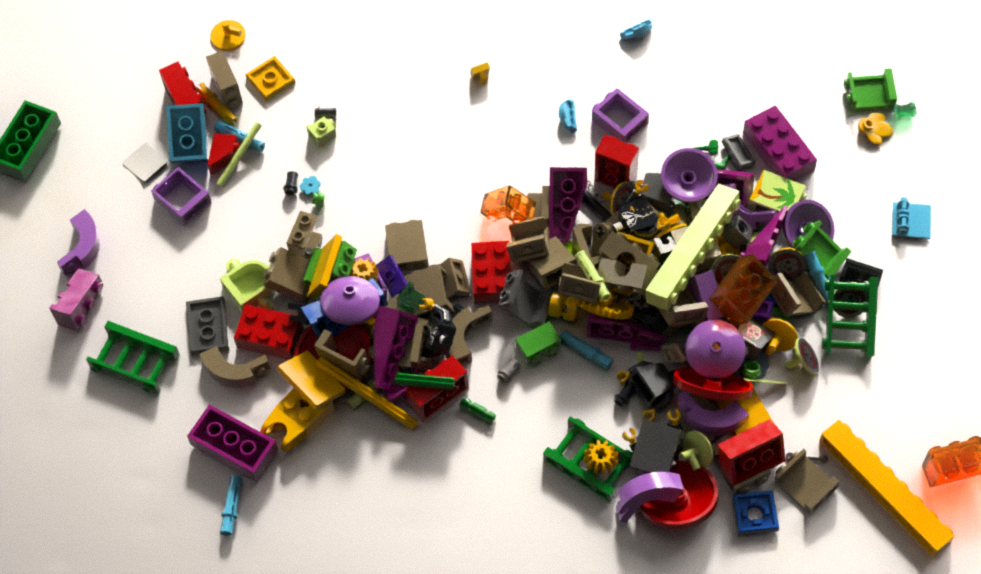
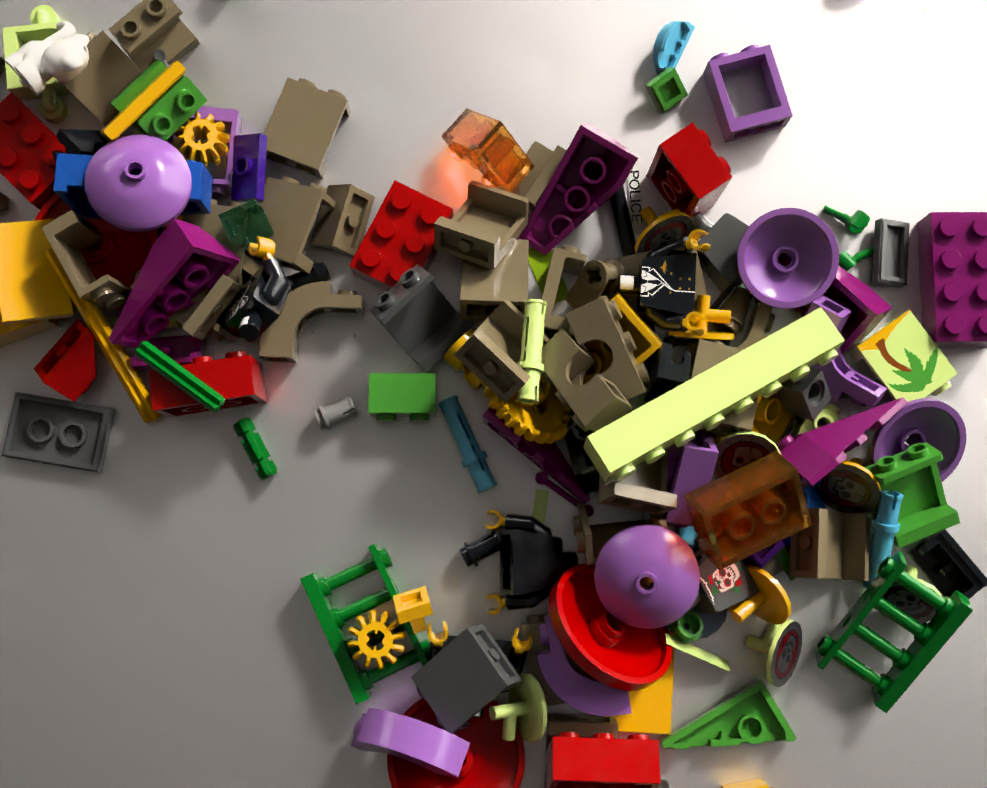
camera: 25 degrees right, 20 degrees up
none -> dark grey tile [2,392,115,473]
none -> white animal [4,21,90,96]
none -> red slope [33,319,96,402]
none -> yellow tile [393,586,433,634]
none -> bright green tile [645,67,688,113]
none -> bright green wing [659,679,797,749]

